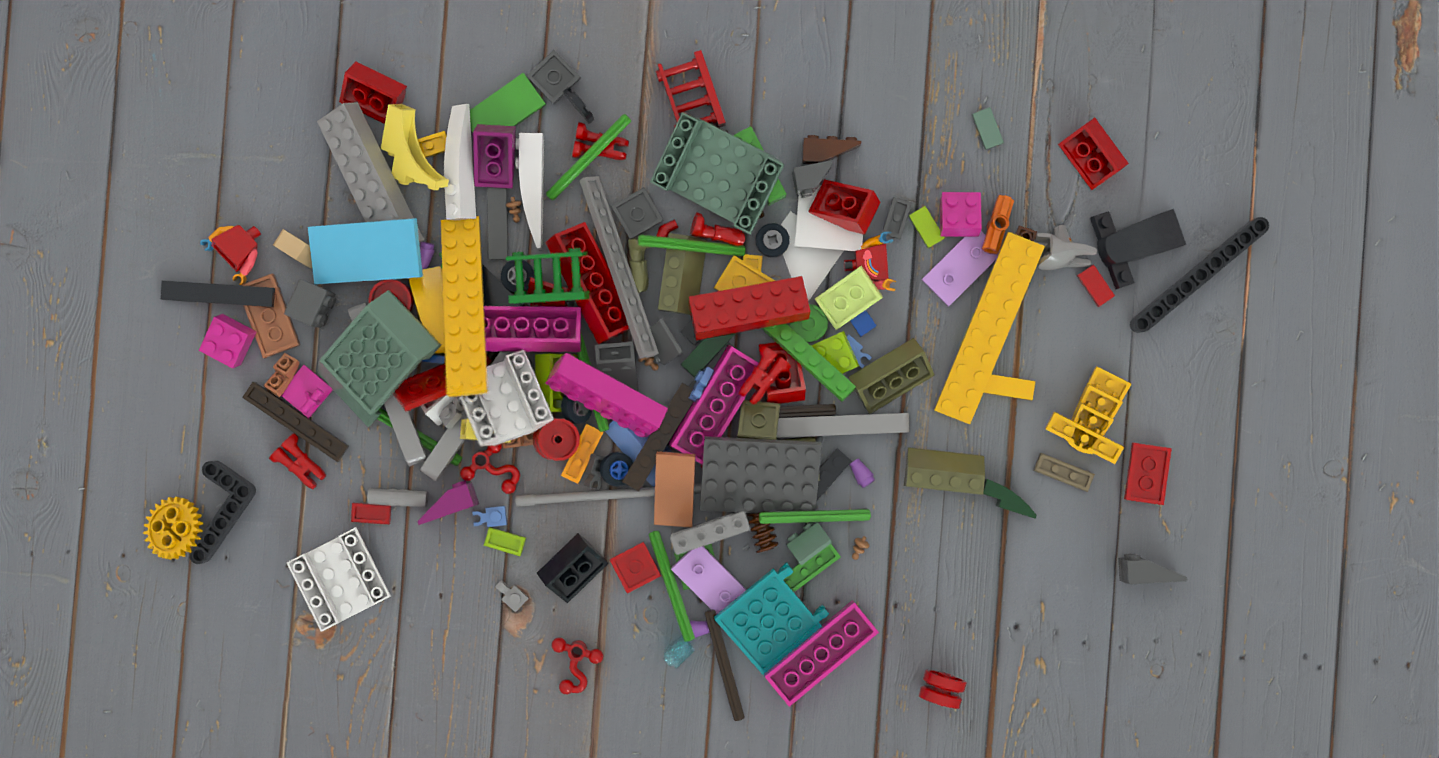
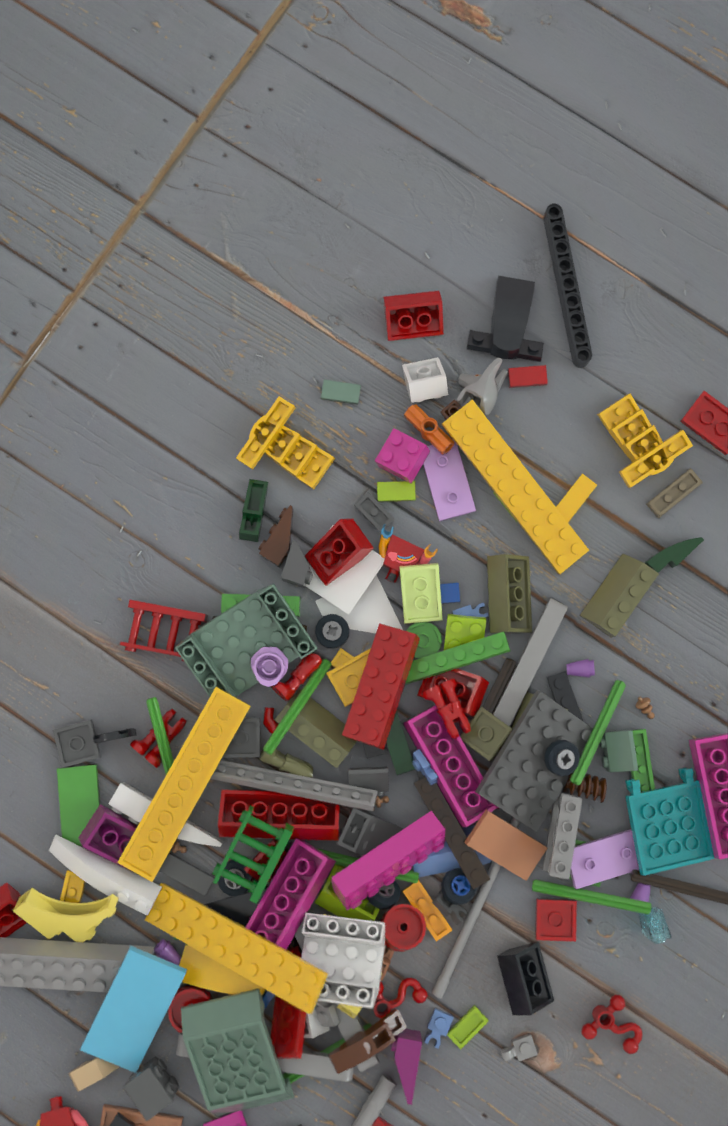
camera: 60 degrees left, 5 degrees down
none -> yellow plate [117,687,251,882]
none -> yellow slope [236,396,335,490]
none -> dark green slope [239,479,268,542]
none -> lavender hat [251,647,288,687]
none -> reddish brown slope [328,1009,407,1074]
none -> white slope [402,357,448,403]
none -> black wheel [544,740,580,776]

